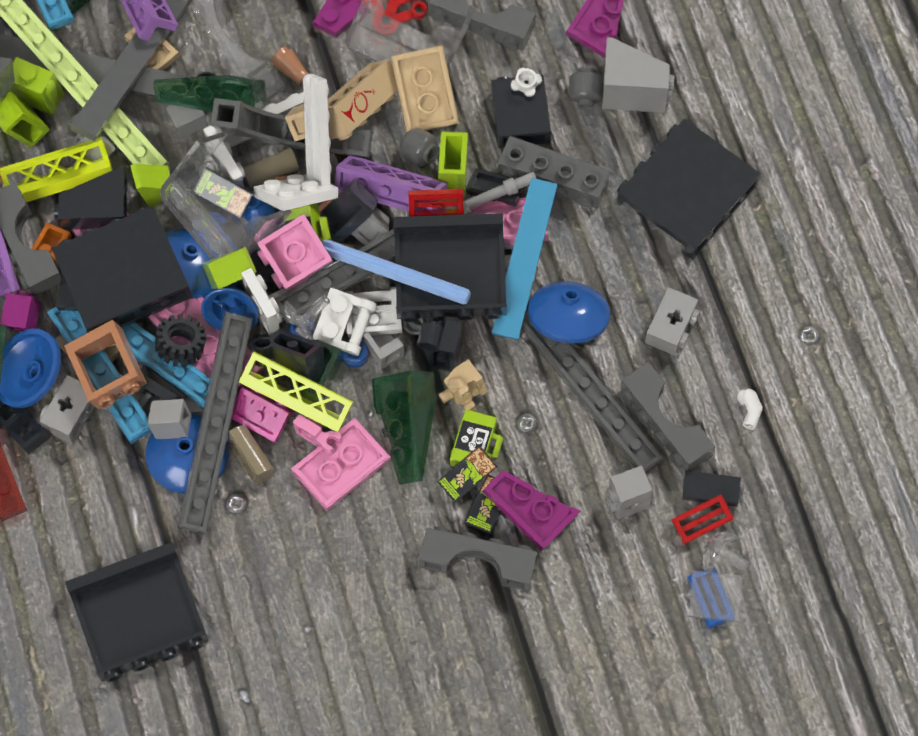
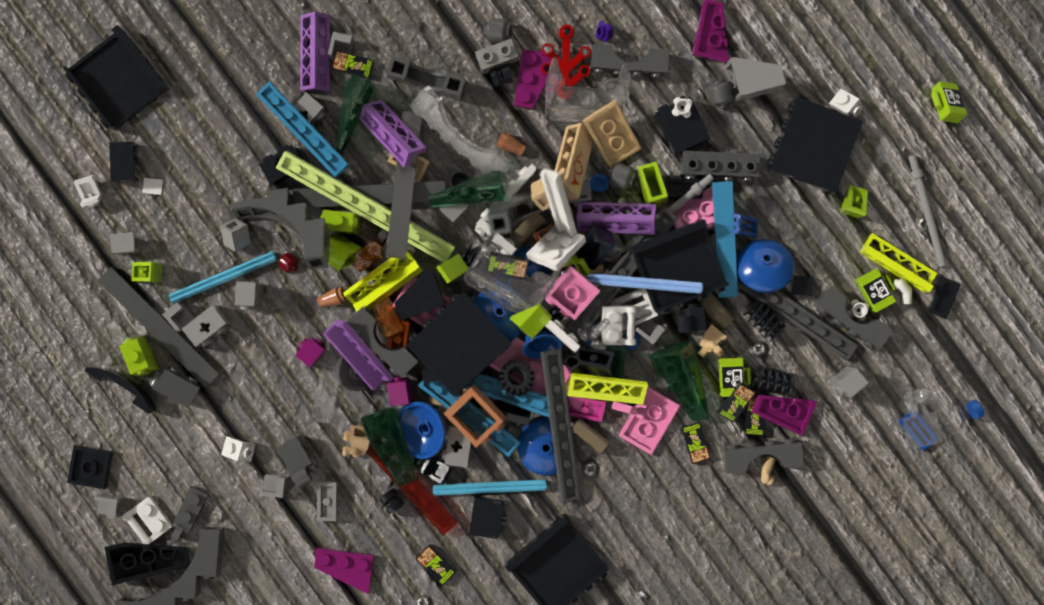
camera: 20 degrees left, 20 degrees up
light grey panel [148,399,192,439] -> none
red tile [408,189,464,217] -> none
light grey brick [645,287,700,356] -> none
red tile [671,494,734,545] -> none
black tile [682,470,741,507] -> none
none -> clear orange hips [352,241,382,272]
none -> clear orange hips [372,298,404,338]
none -> medium azure axle [433,480,547,496]
none -> black torso [469,495,507,539]
none -> blue tile [590,174,609,193]
none -> tile [681,421,711,464]
none -> dark tan brick [696,291,735,331]
none -> blue tile [732,214,758,238]
none -> black piece [742,301,786,342]
none -> black piece [751,365,794,397]
none -> tan arm [761,456,776,486]
none -> black tile [791,275,814,296]
none -> white bracket [829,89,862,118]
none -> lime slope [840,184,868,218]
none -> white plate [847,299,869,321]
none -> lime piece [854,268,896,313]
none -> neon yellow fence [859,233,937,293]
none -> light grey bar [908,155,947,267]
none -> black tile [927,277,961,319]
none -> lime piece [931,81,968,123]
none -> blue tile [966,400,984,420]

